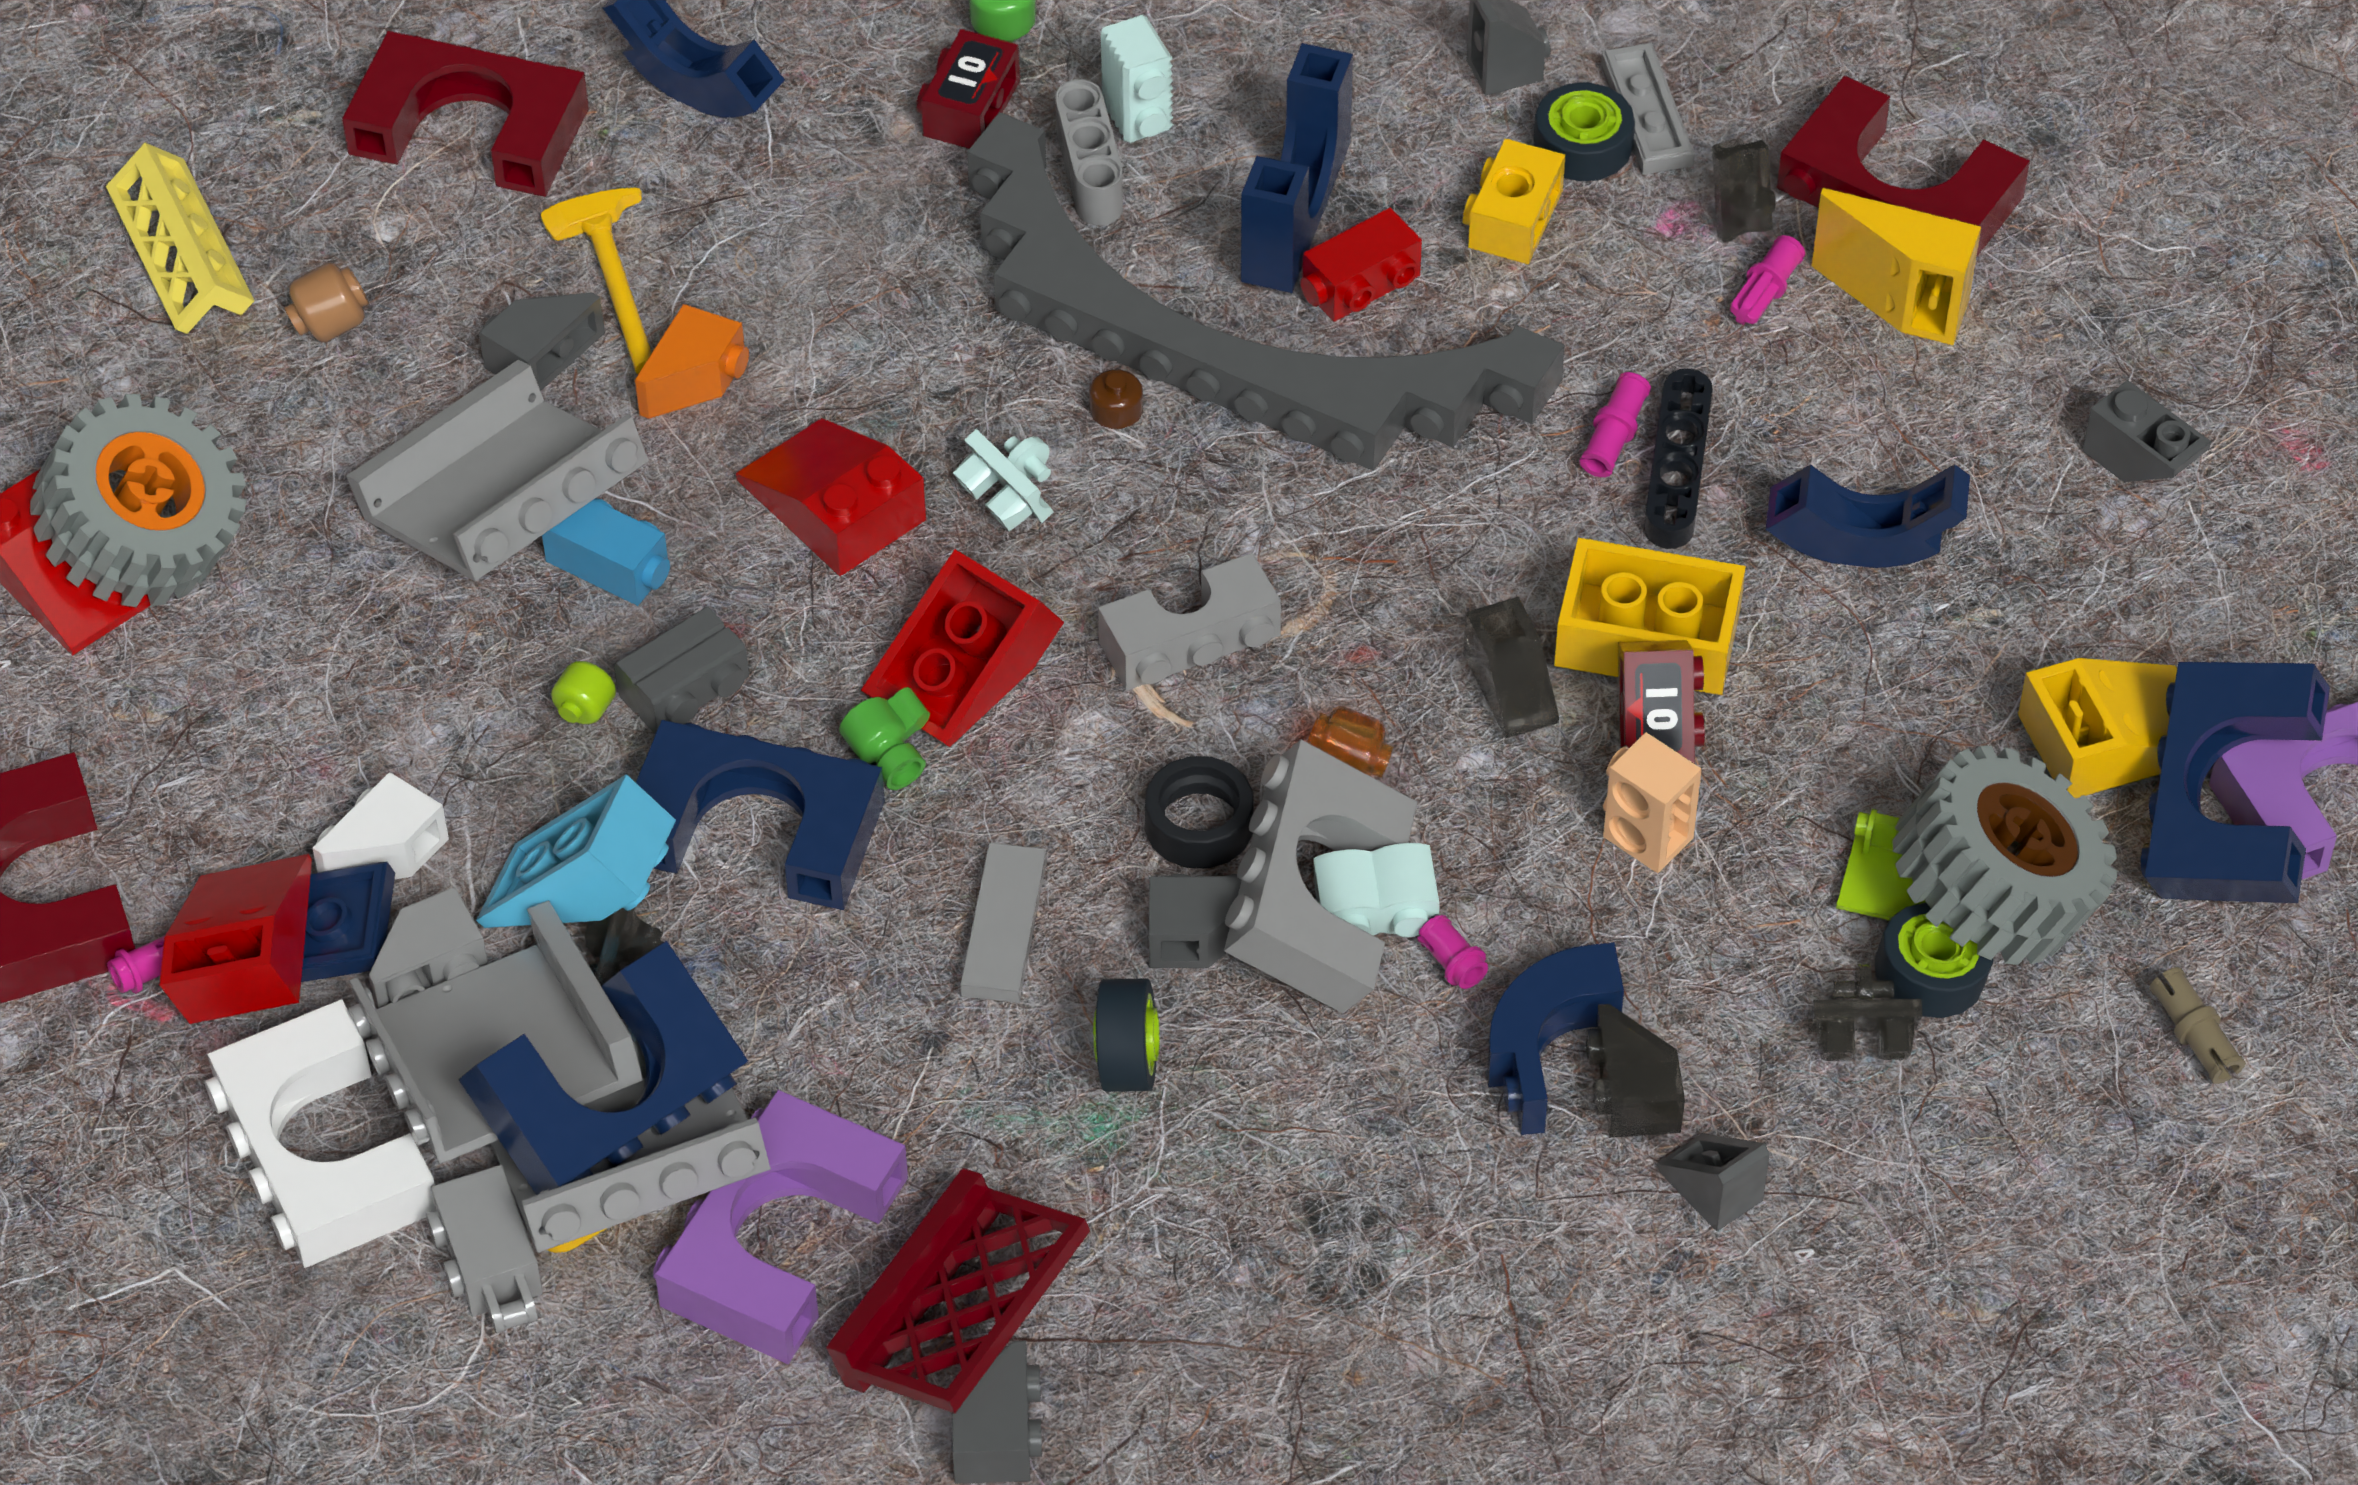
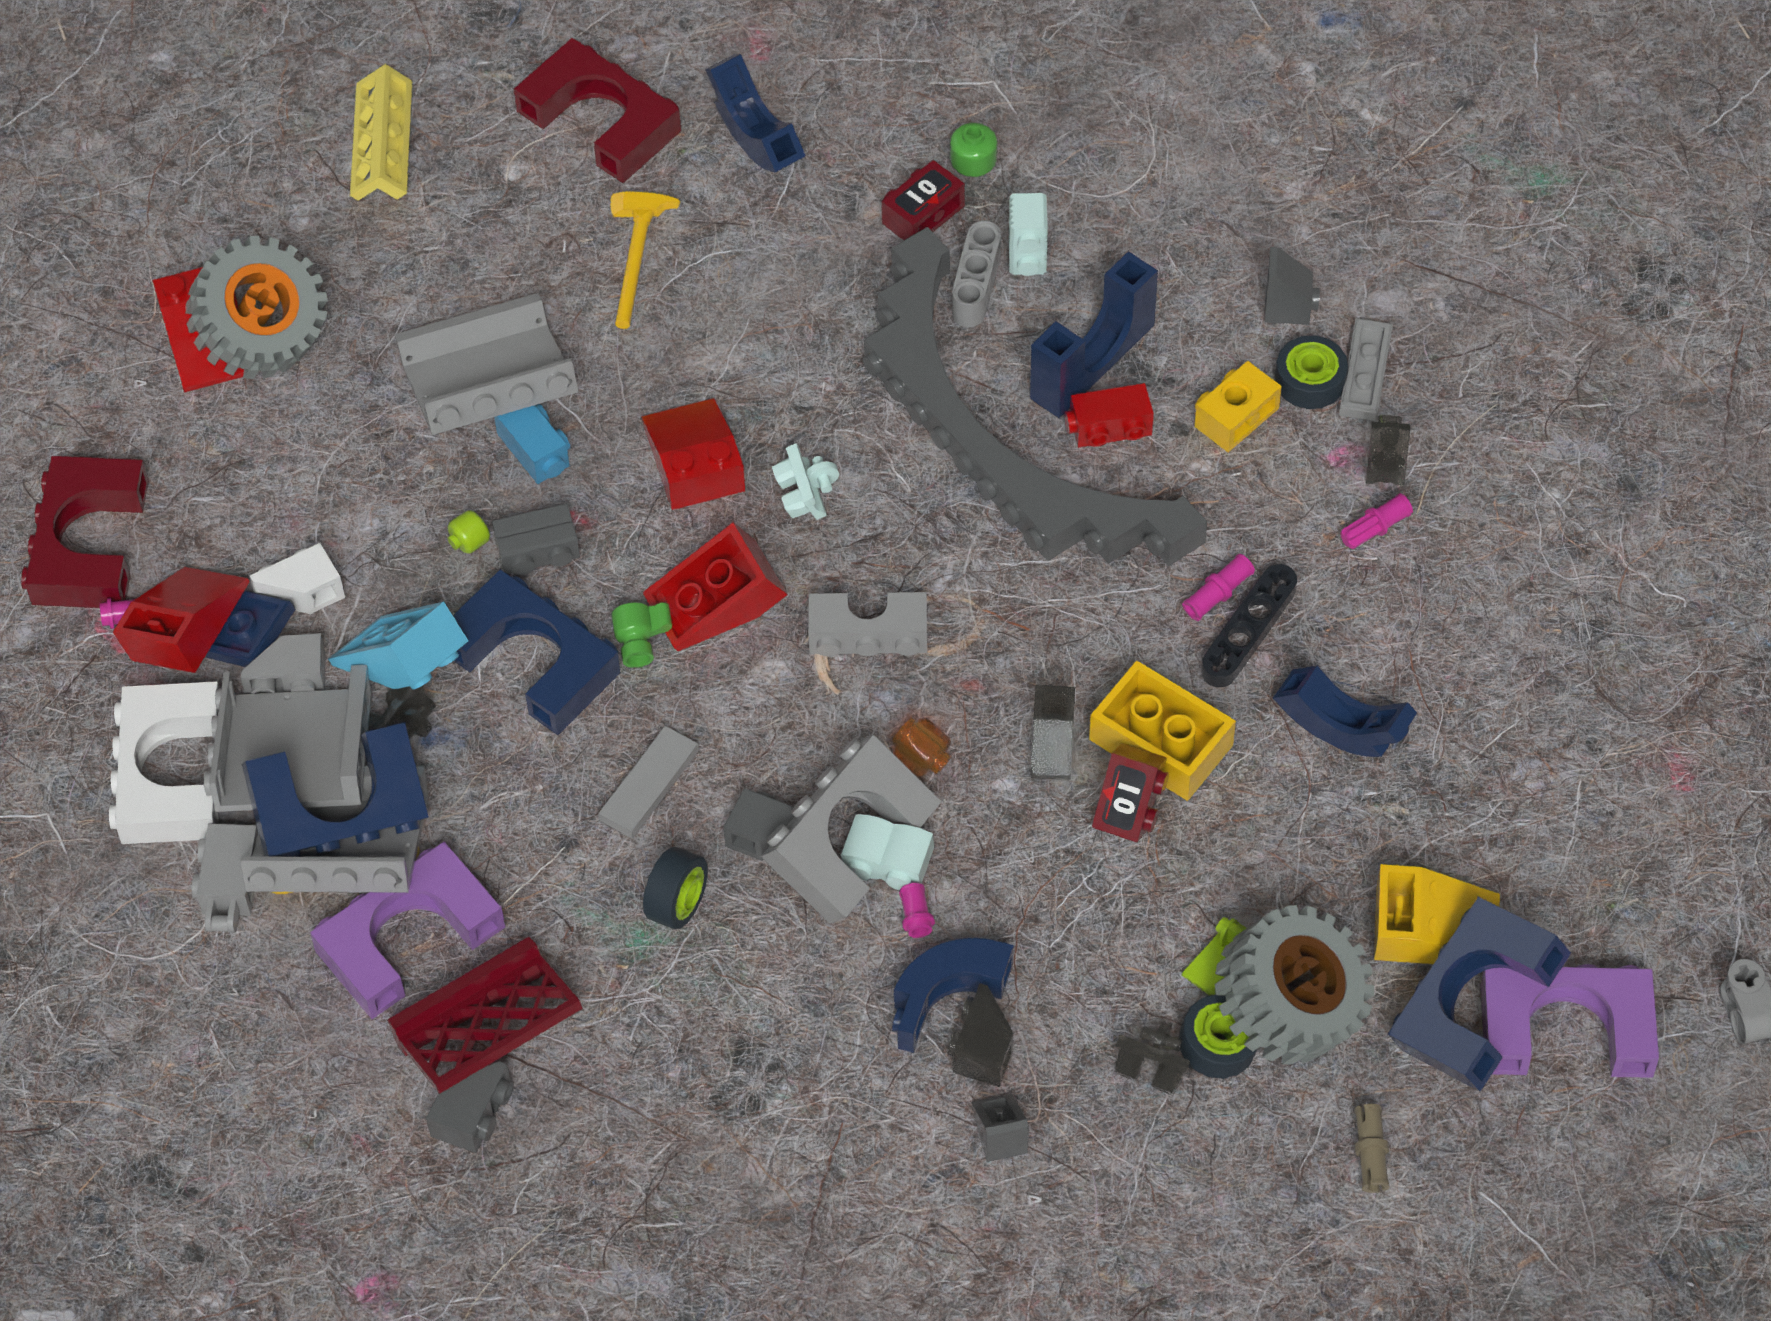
camera: 25 degrees right, 5 degrees up
medium nougat head [285,262,370,343] -> none
dark grey slope [479,292,605,391] -> none
orange slope [635,304,749,419] -> none
reddish brown piece [1089,369,1143,429] -> none
black tyre [1145,756,1254,869] -> none
light nougat brick [1603,732,1702,874] -> none
dark red arch [1777,75,2030,257] -> none
yellow slope [1811,188,1981,345] -> none
dark grey slope [2083,380,2212,482] -> none

